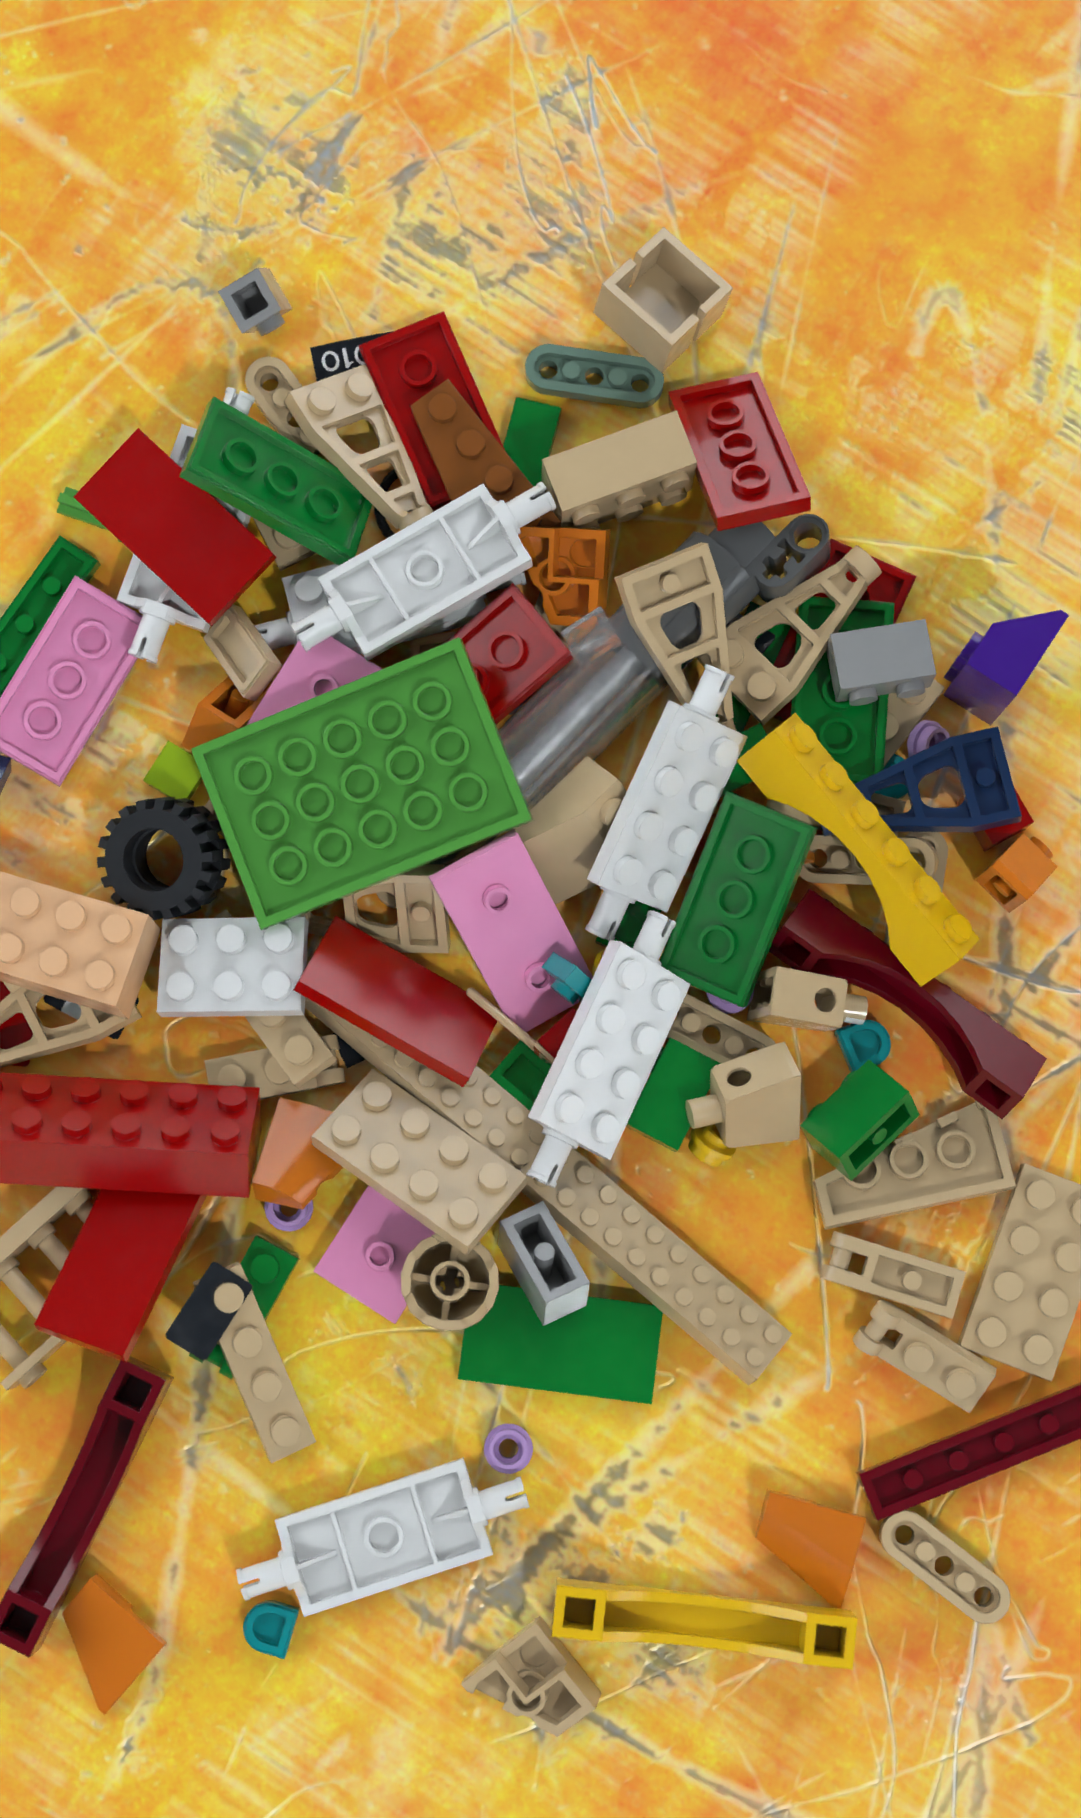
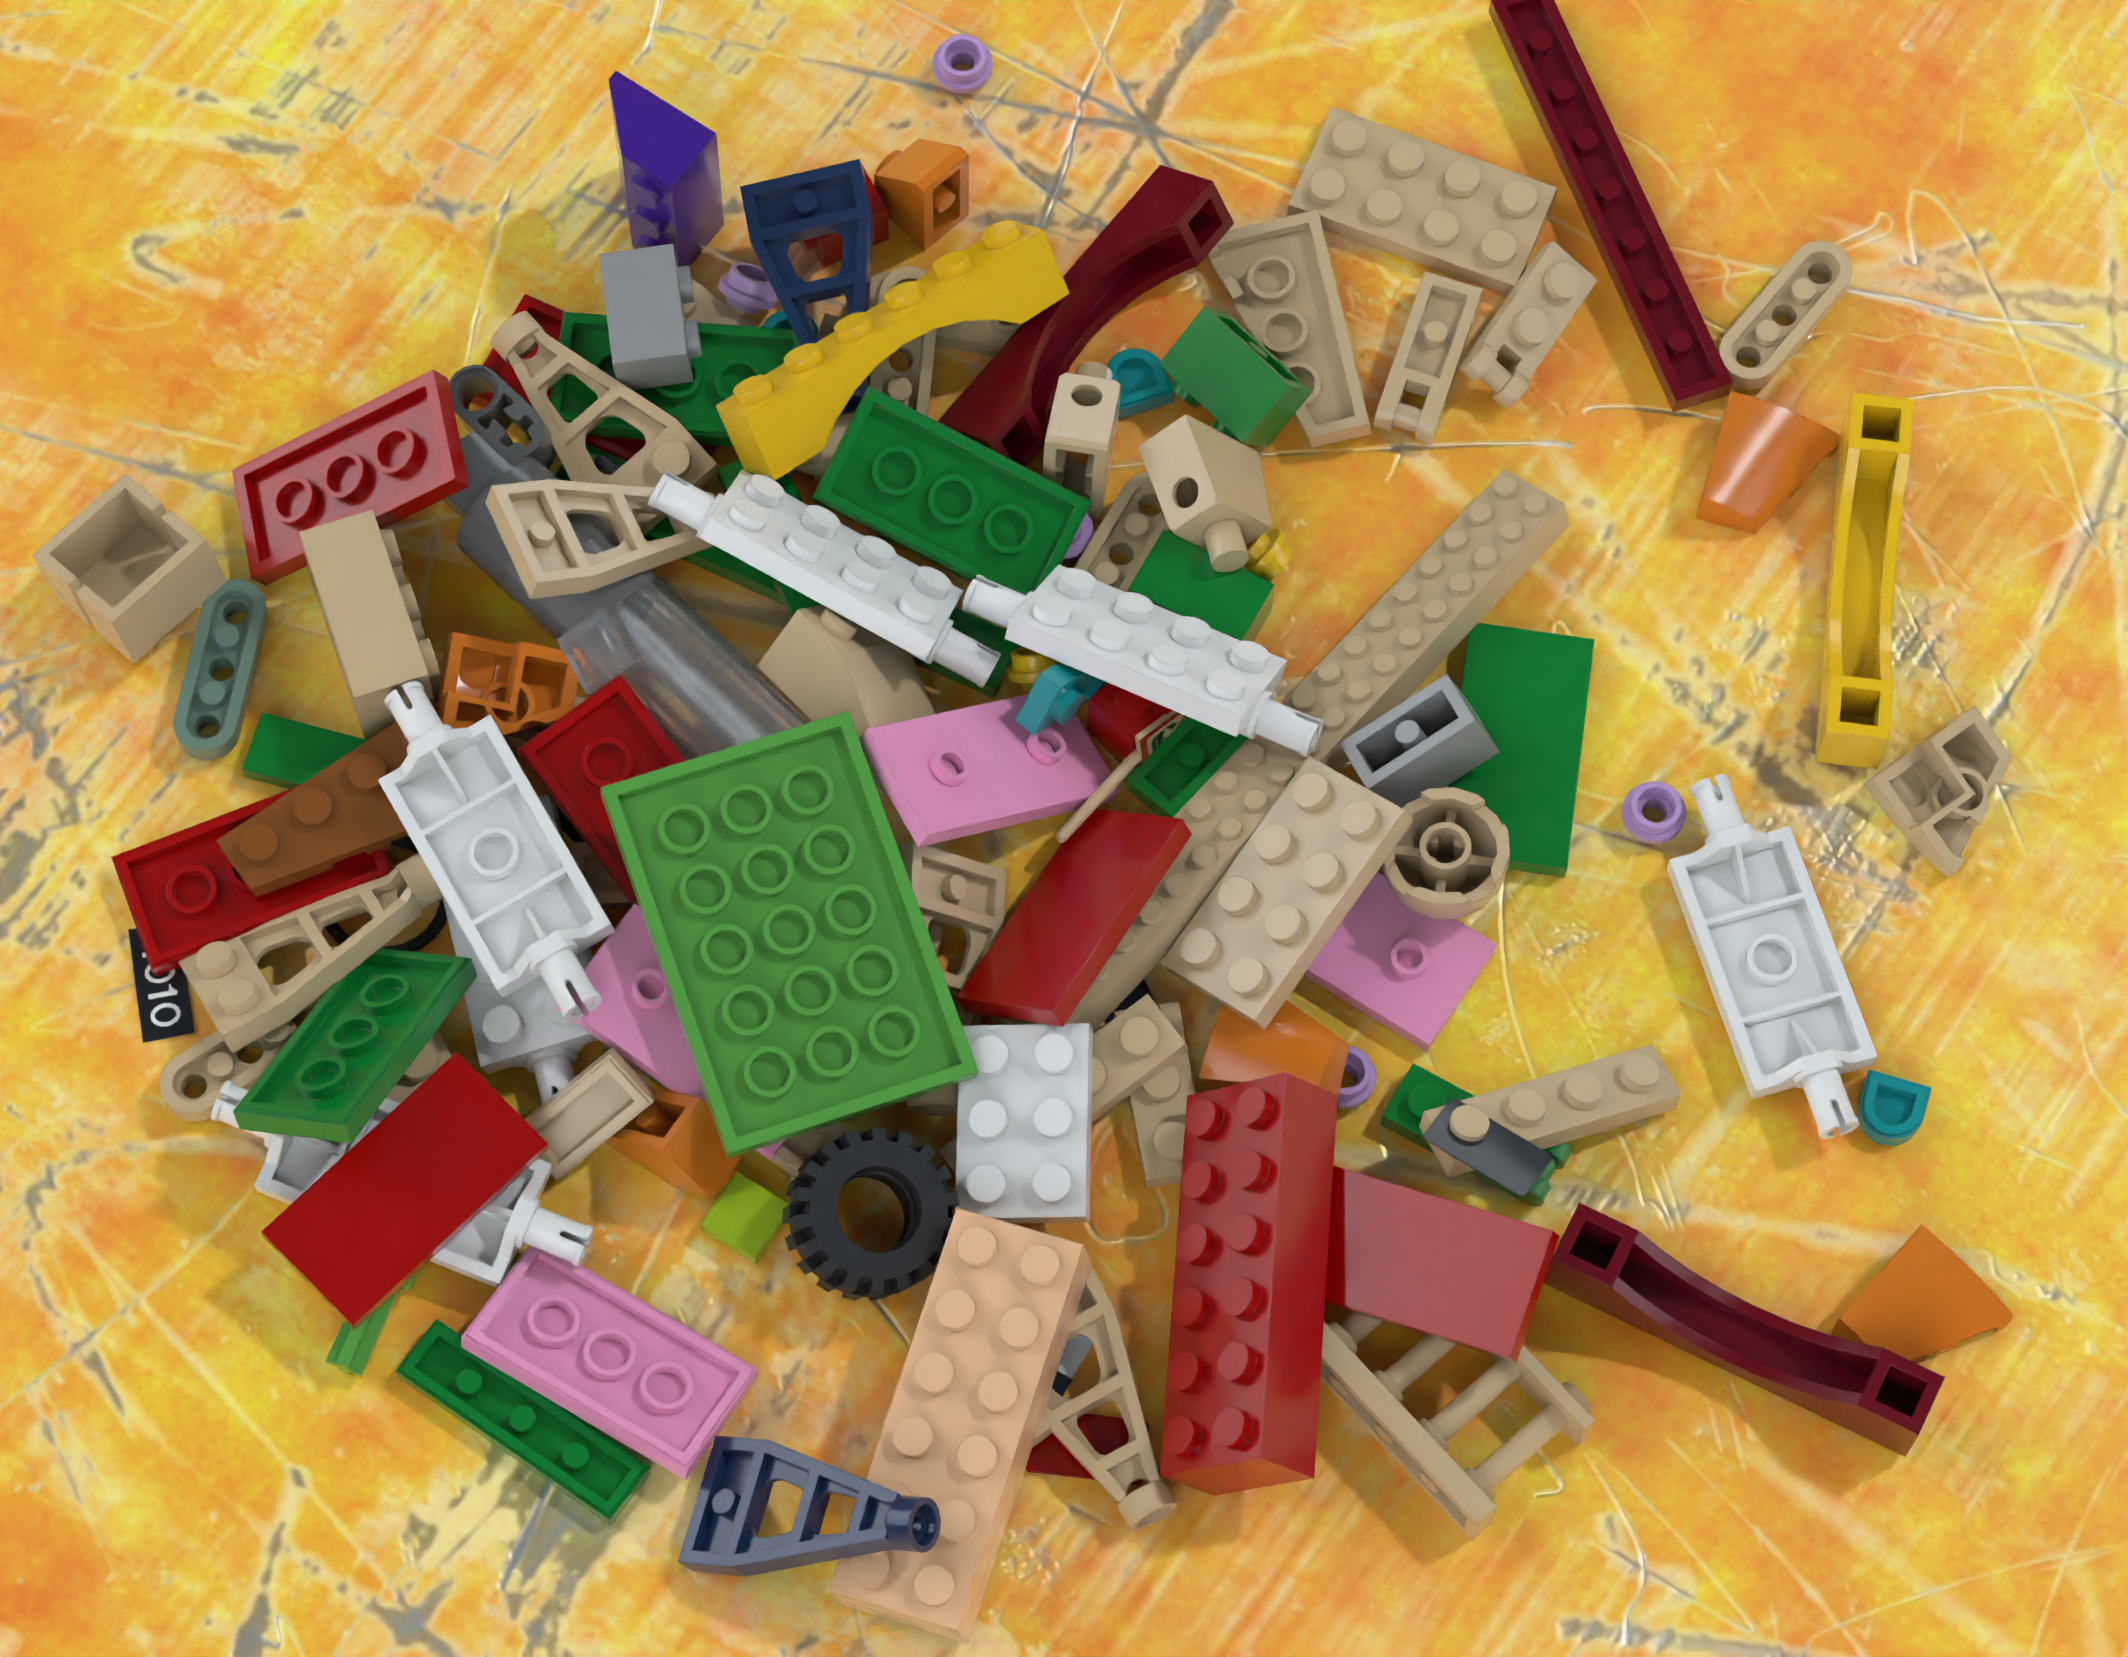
camera: 90 degrees left, 15 degrees down
light grey brick [218,267,292,336] -> none

